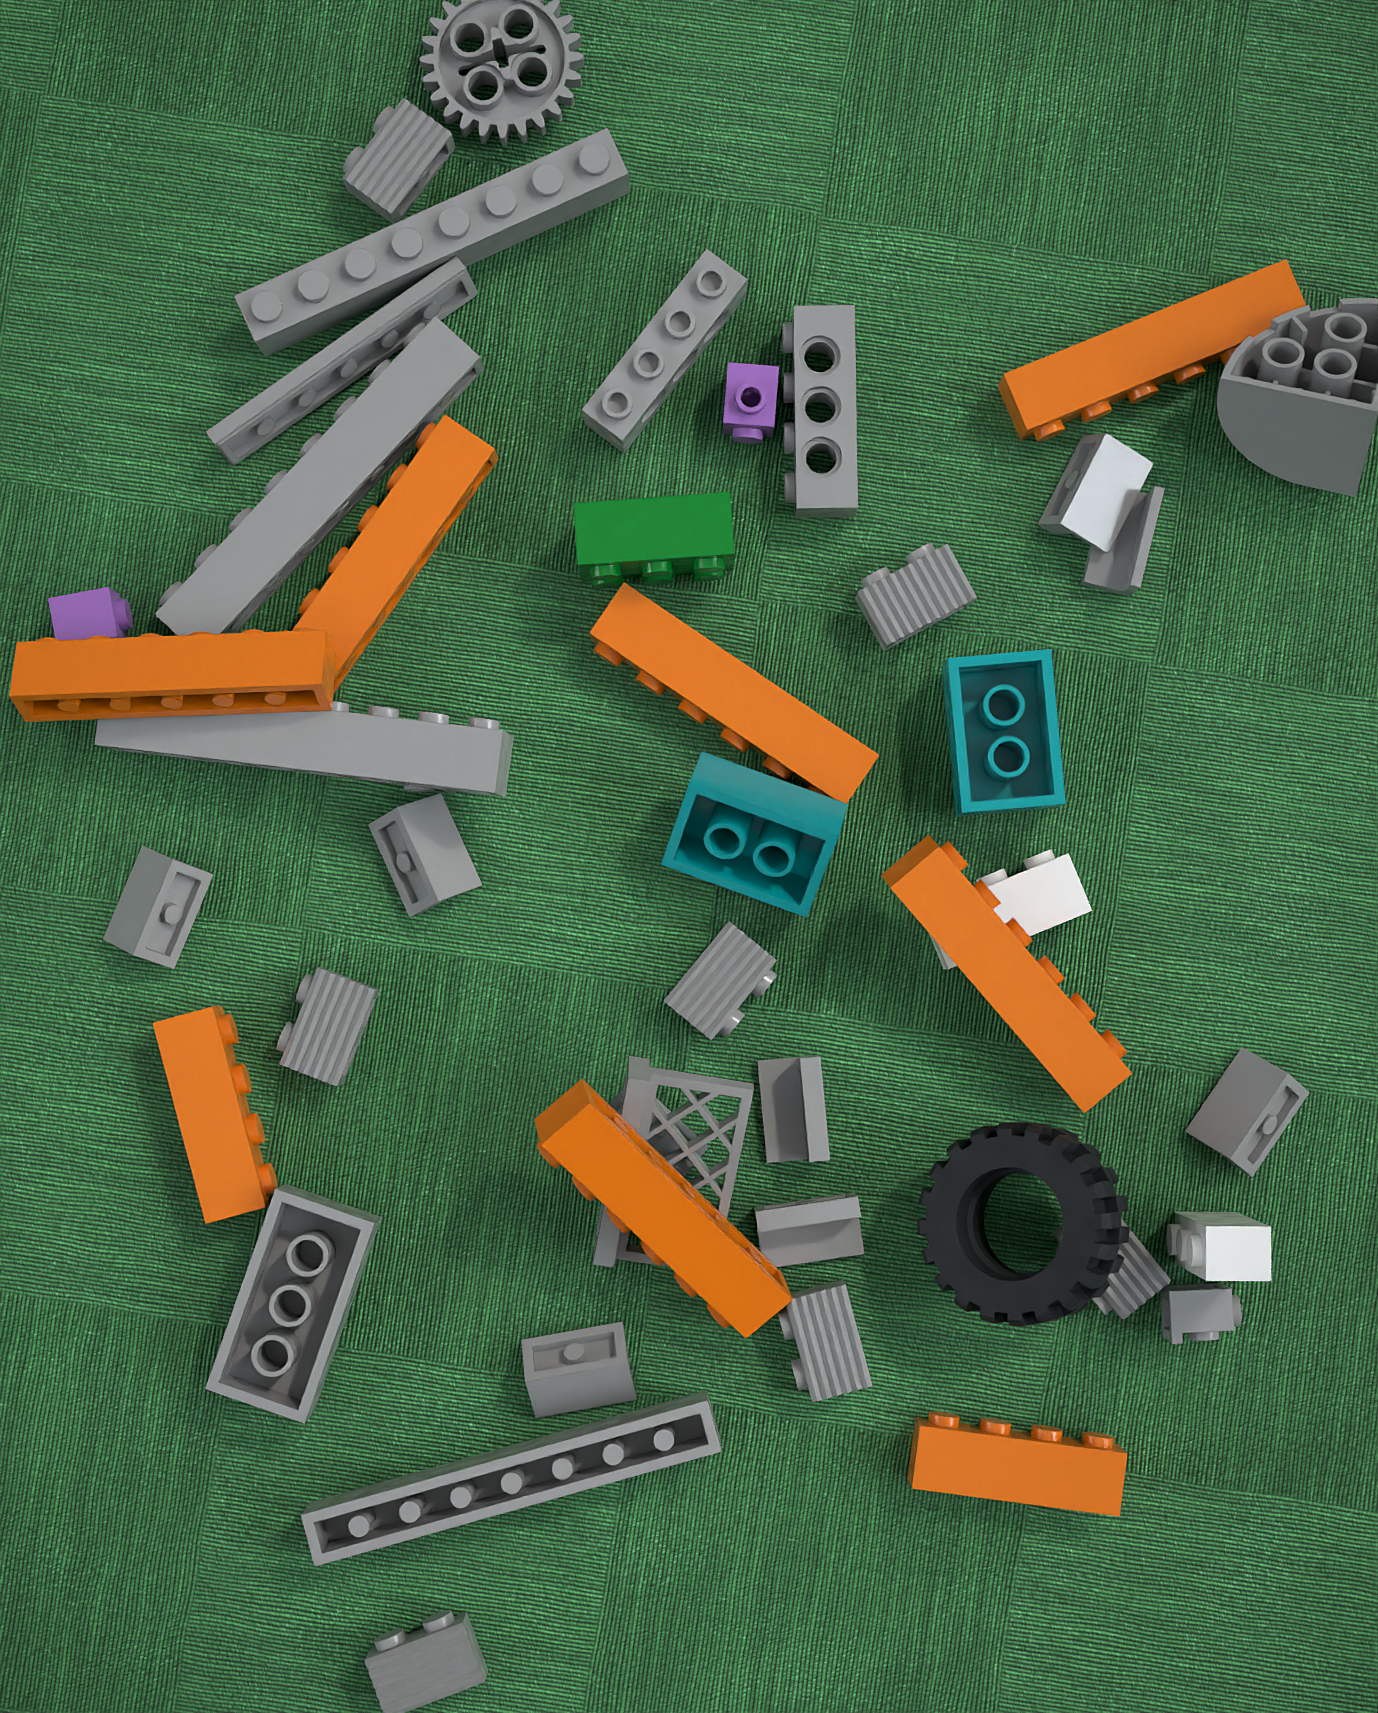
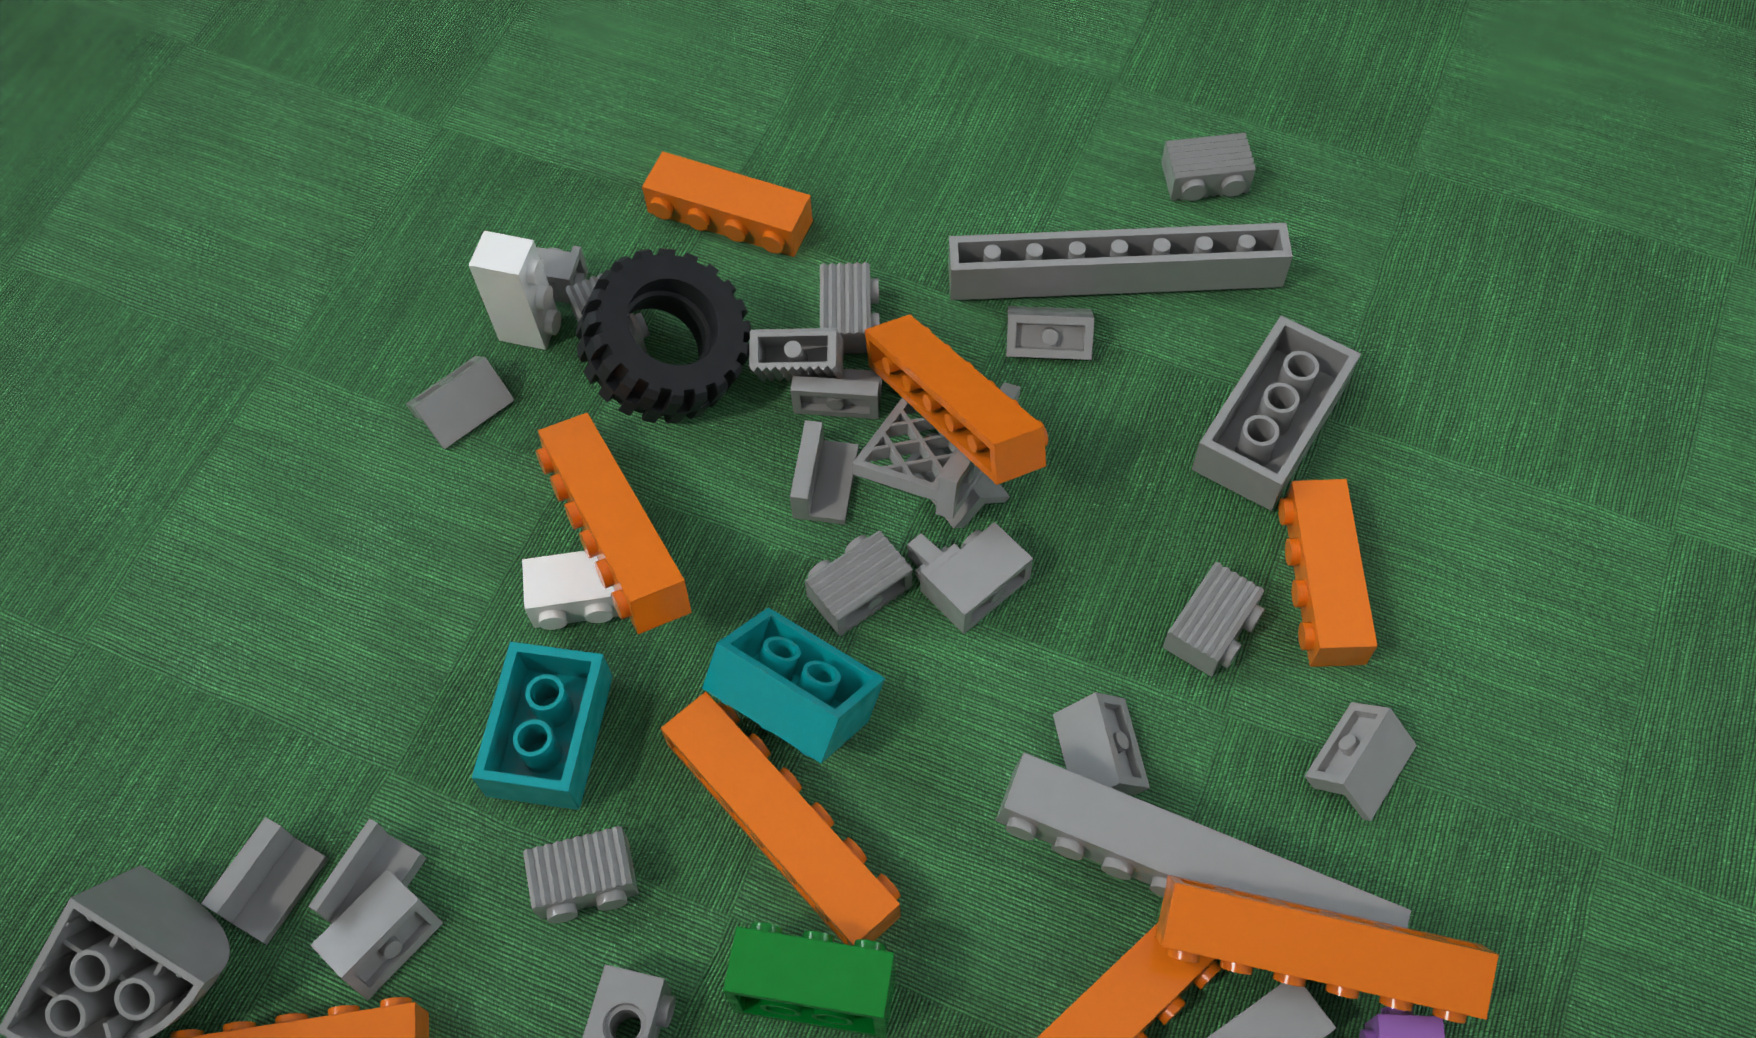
camera: 165 degrees left, 25 degrees down
none -> light grey panel [201,817,328,945]
none -> light grey brick [749,328,844,382]
none -> light grey hinge [907,522,1033,634]

